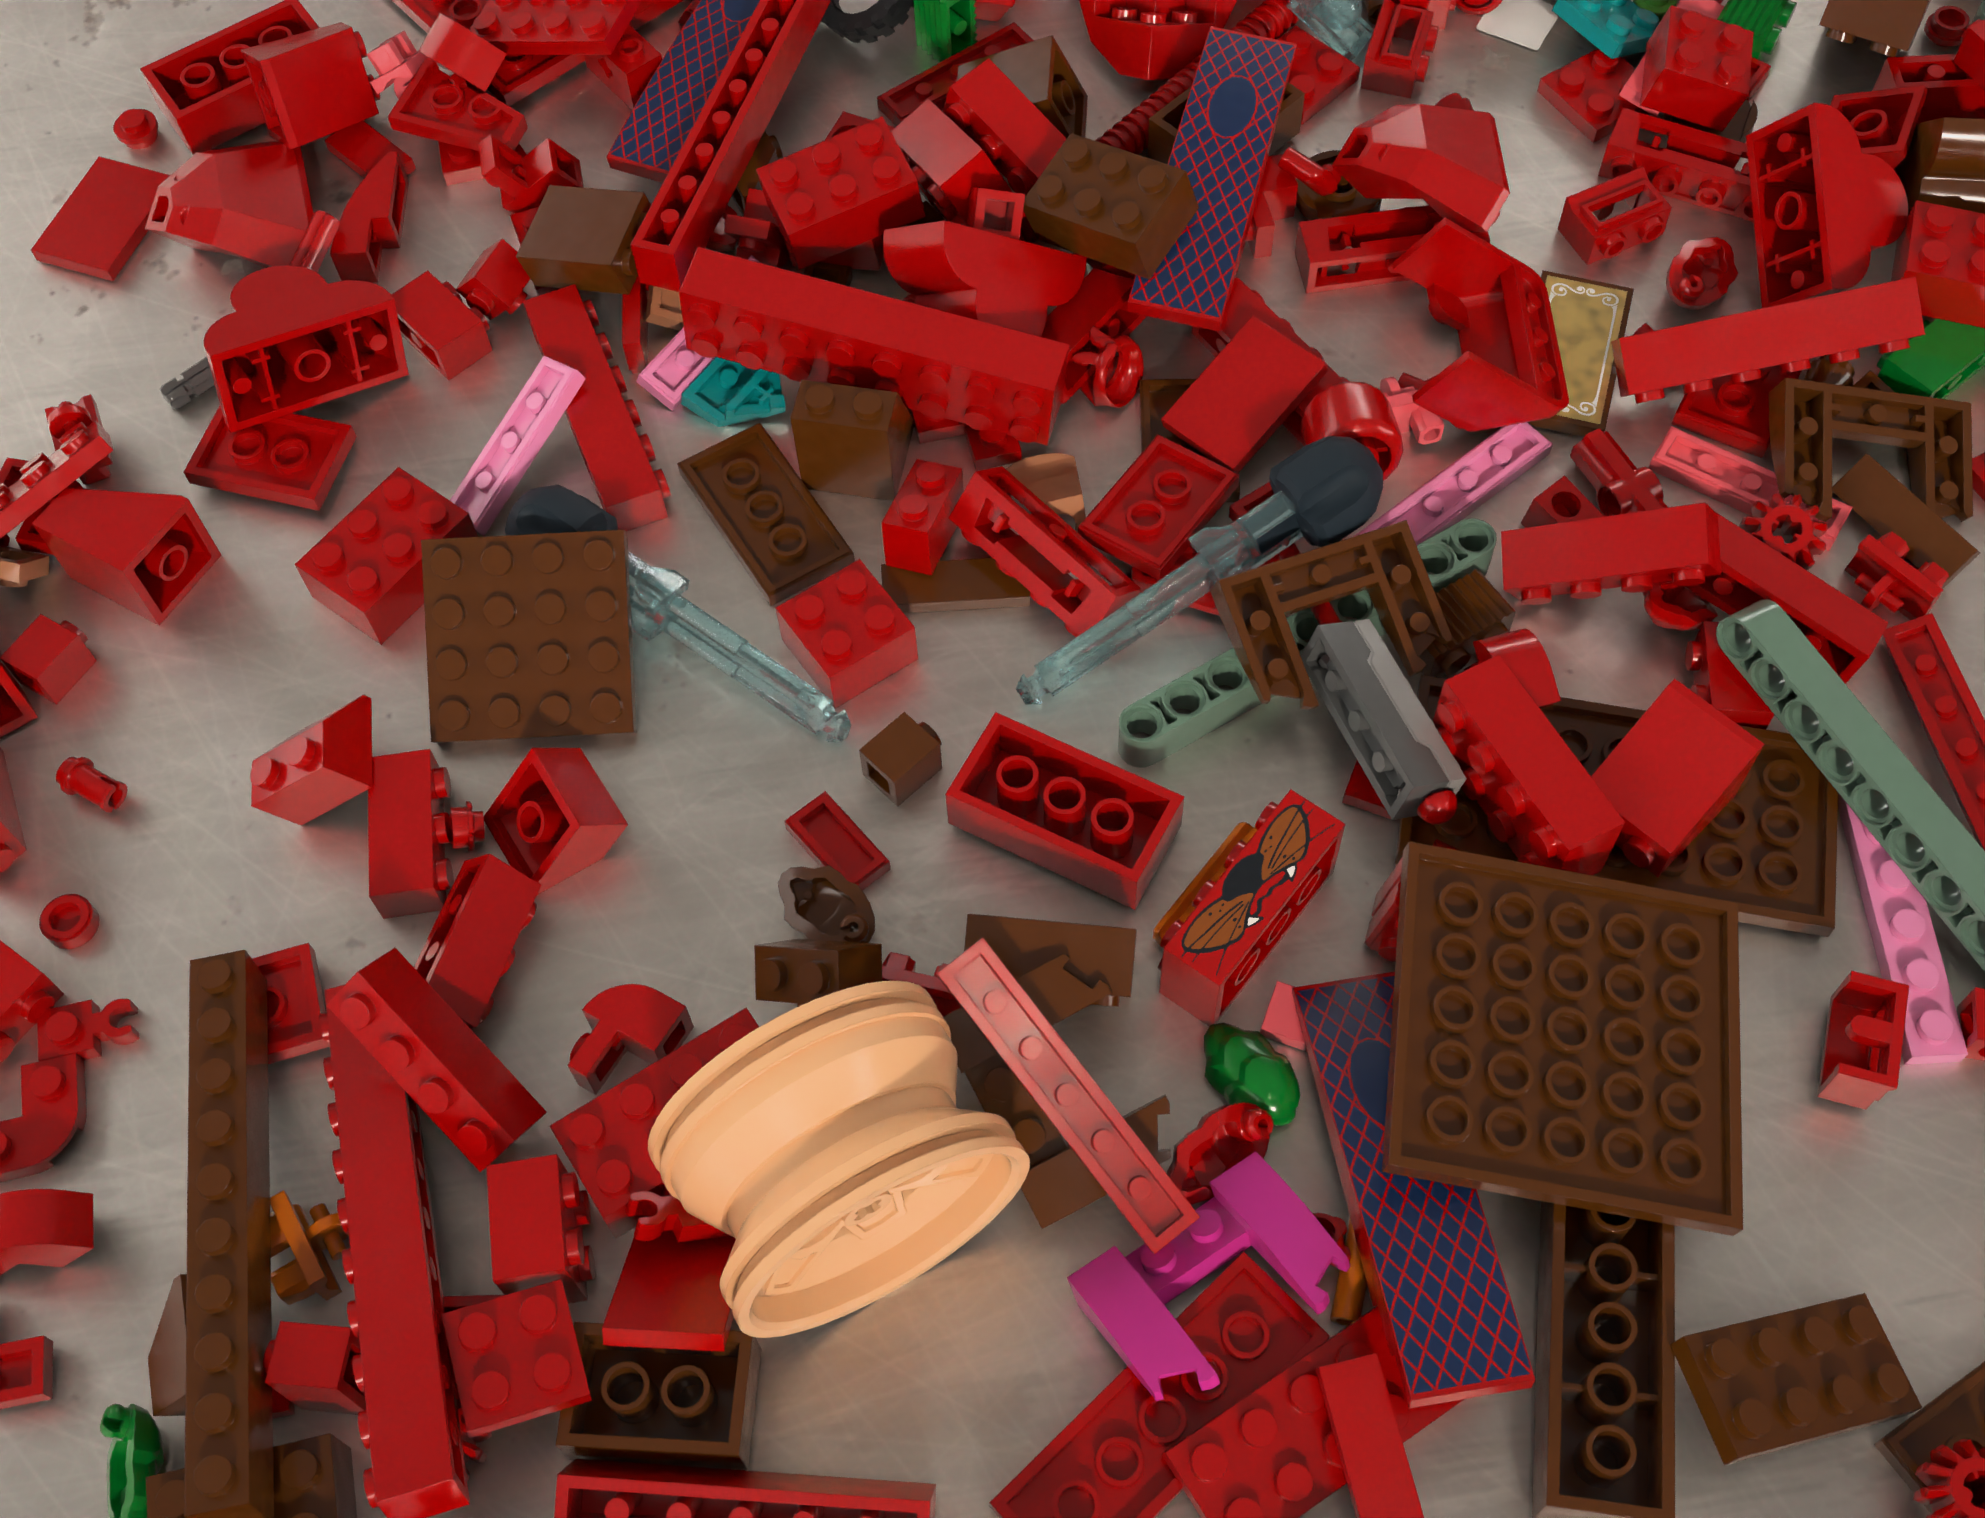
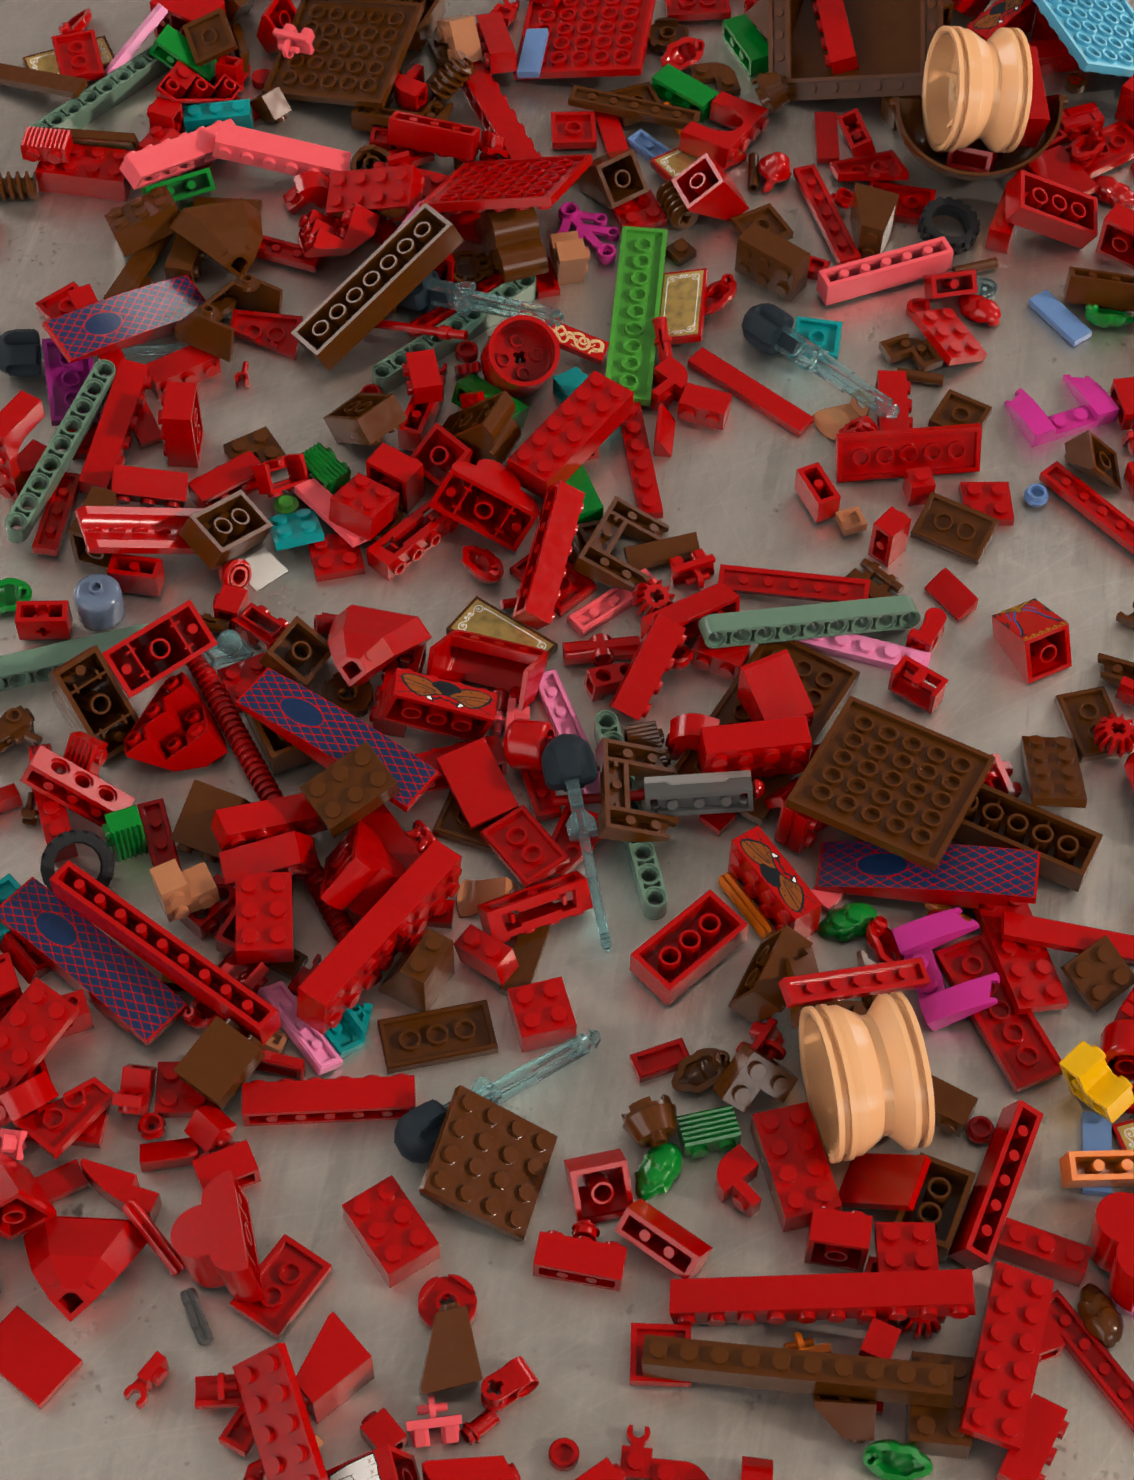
camera: 75 degrees left, 5 degrees down
red slope [250,695,373,826] -> none
red brick [326,948,547,1173] -> none
bright pink tile [450,356,586,536] -> none
red plate [625,1186,730,1243] -> none
reddish brown brick [859,712,942,807] -> none
red brick [966,187,1025,240] -> none
red arm [1278,147,1342,196] -> none
red window [1557,167,1672,265] -> none
none -> red plate [123,1351,170,1410]
none -> red plate [137,1112,166,1140]
none -> red slope [139,1138,199,1172]
none -> nougat brick [149,858,220,923]
none -> reddish brown brick [259,616,331,687]
none -> red brick [366,443,425,514]
none -> red brick [379,667,498,742]
none -> coral hips [406,1394,462,1448]
none -> red plate [418,1274,477,1330]
none -> reddish brown slope [419,1302,483,1396]
none -> red piece [481,1356,539,1412]
none -> reddish brown cone [621,1094,677,1148]
none -> green arm [634,1142,682,1201]
none -> green brick [677,1105,741,1158]
none -> reddish brown slope [931,1074,978,1138]
none -> red plate [965,1116,995,1144]
none -> red hips [983,753,1023,798]

